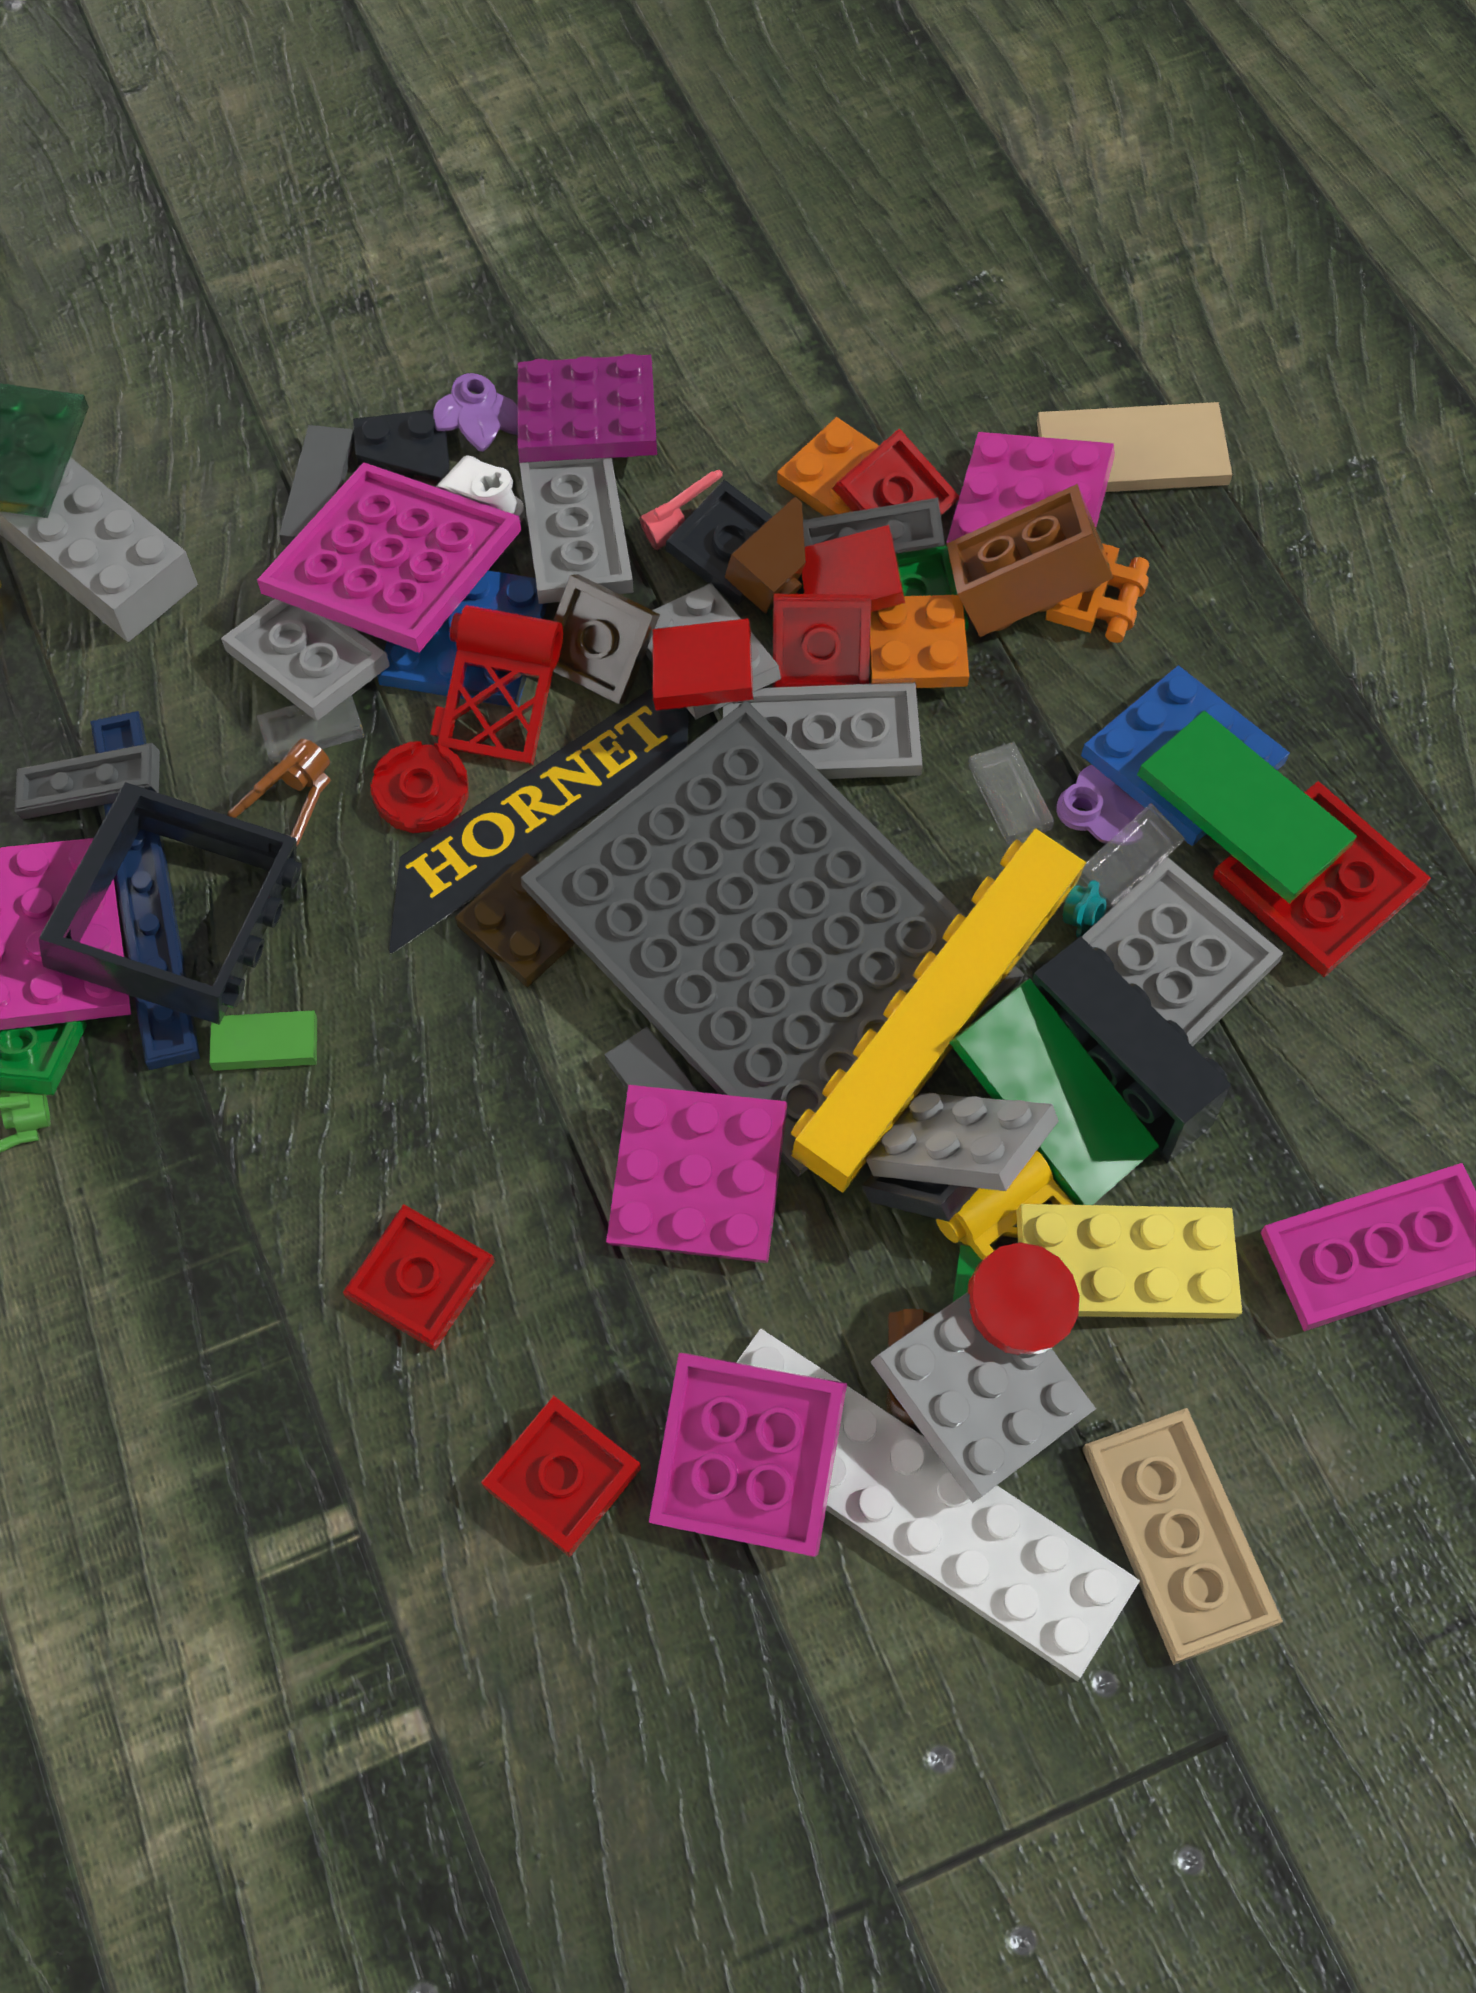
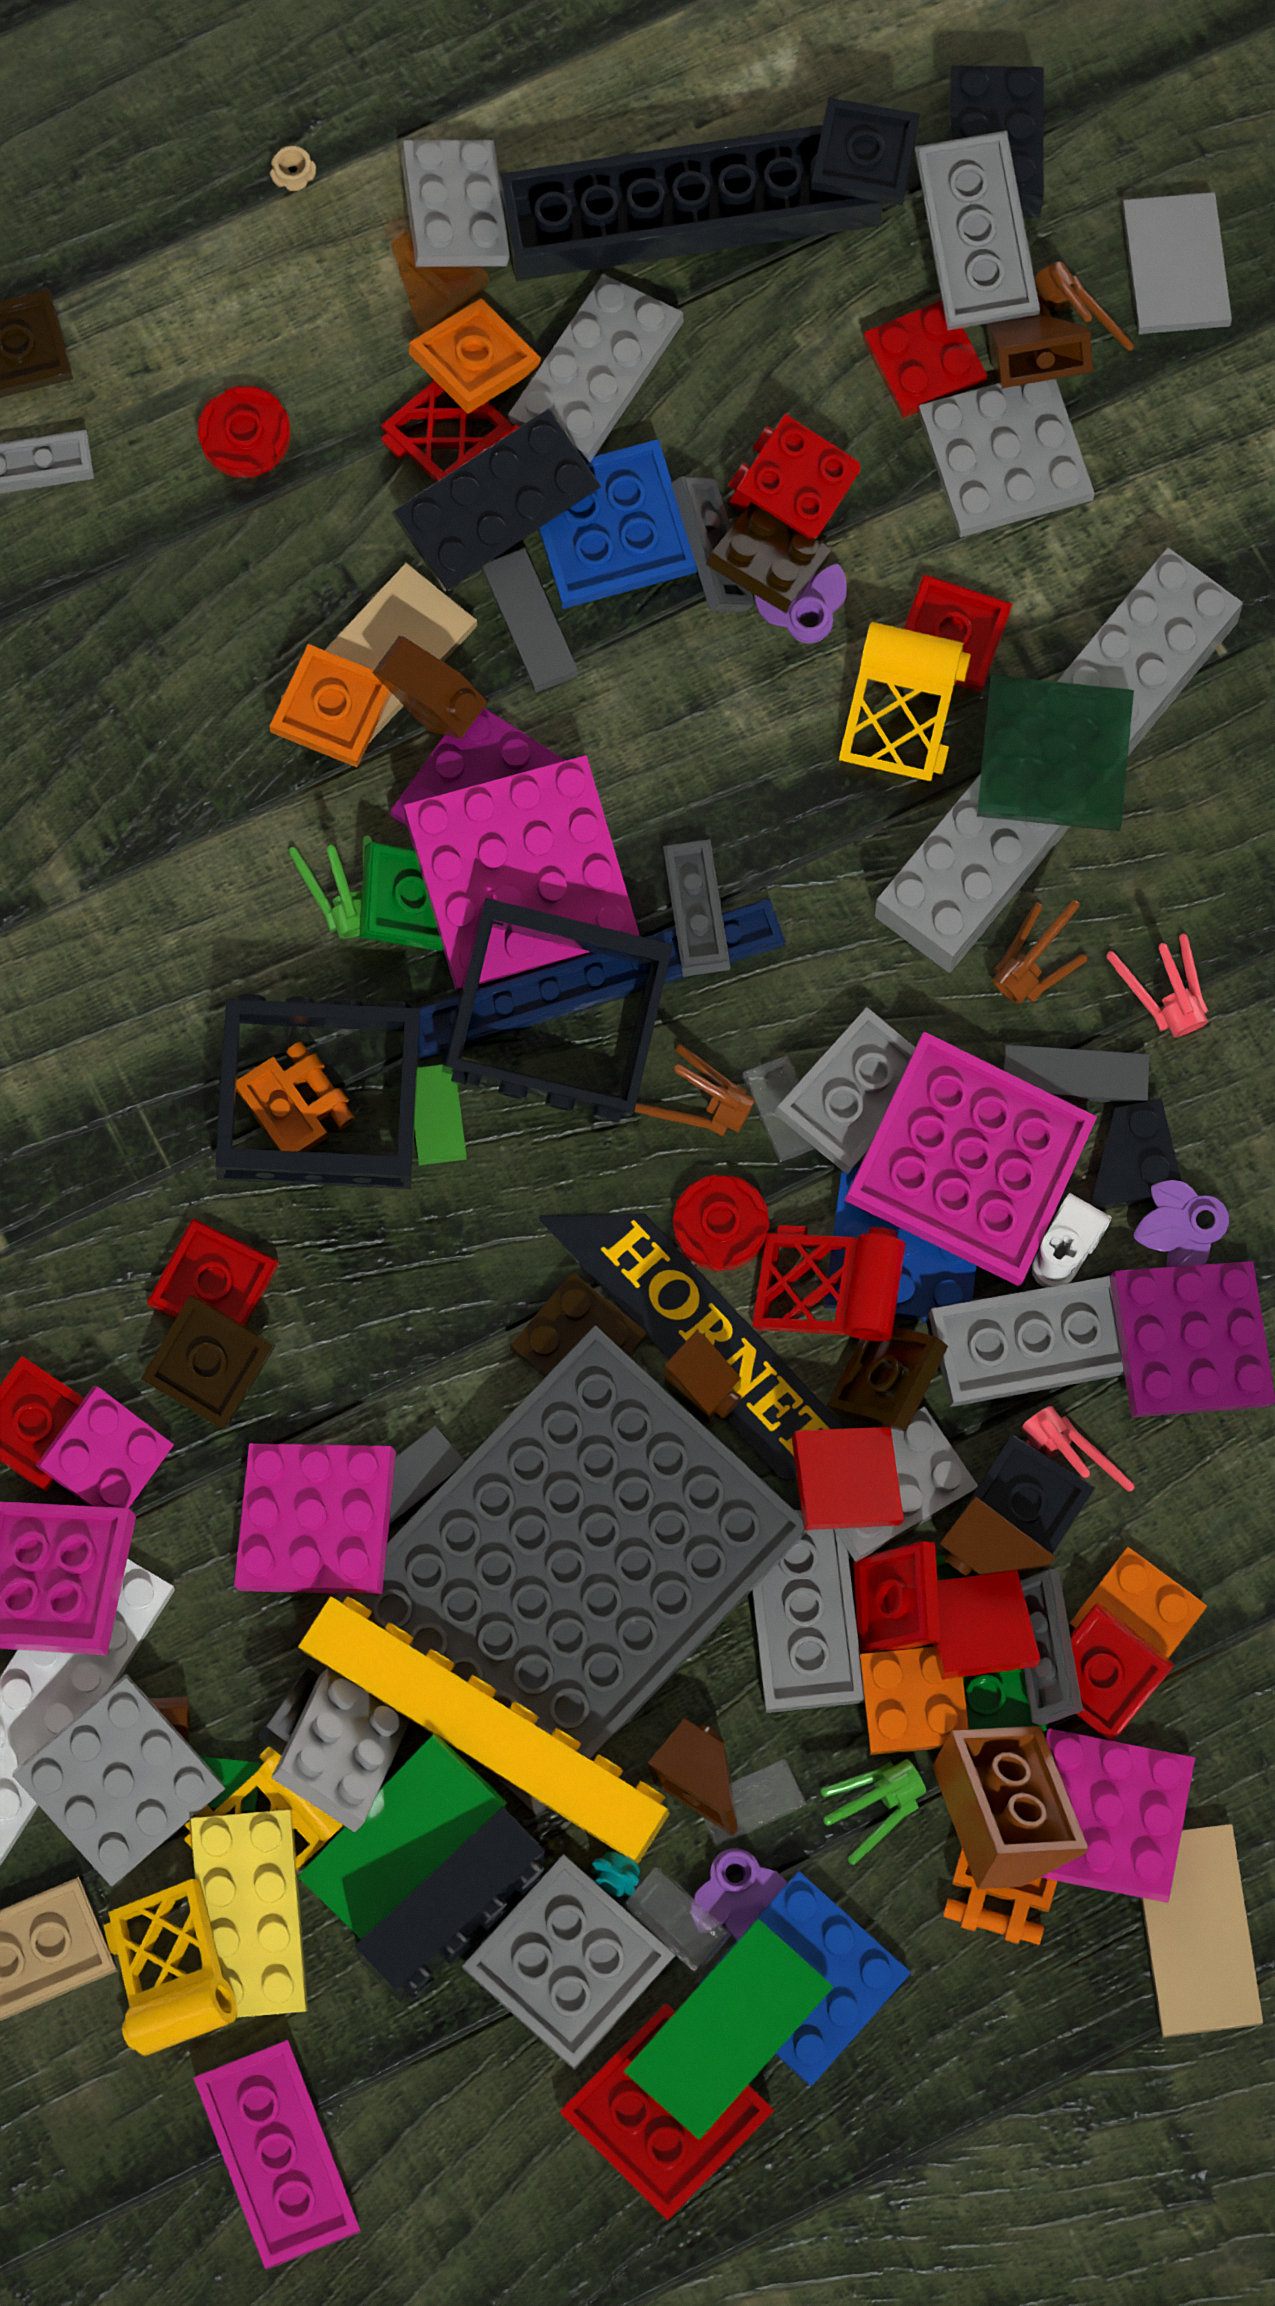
camera: 85 degrees right, 10 degrees up
red tile [968,1242,1080,1355] -> none
none -> dark pink plate [35,1386,174,1508]
none -> yellow piece [104,1879,237,2056]
none -> dark brown plate [141,1295,276,1430]
none -> black window [215,994,420,1189]
none -> orange plate [236,1041,356,1152]
none -> reddish brown slope [648,1718,739,1836]
none -> reddish brown slope [664,1329,742,1424]
none -> bright green plant [821,1759,926,1865]
none -> dark orange plant [991,900,1087,1005]
none -> coral plant [1106,934,1208,1038]

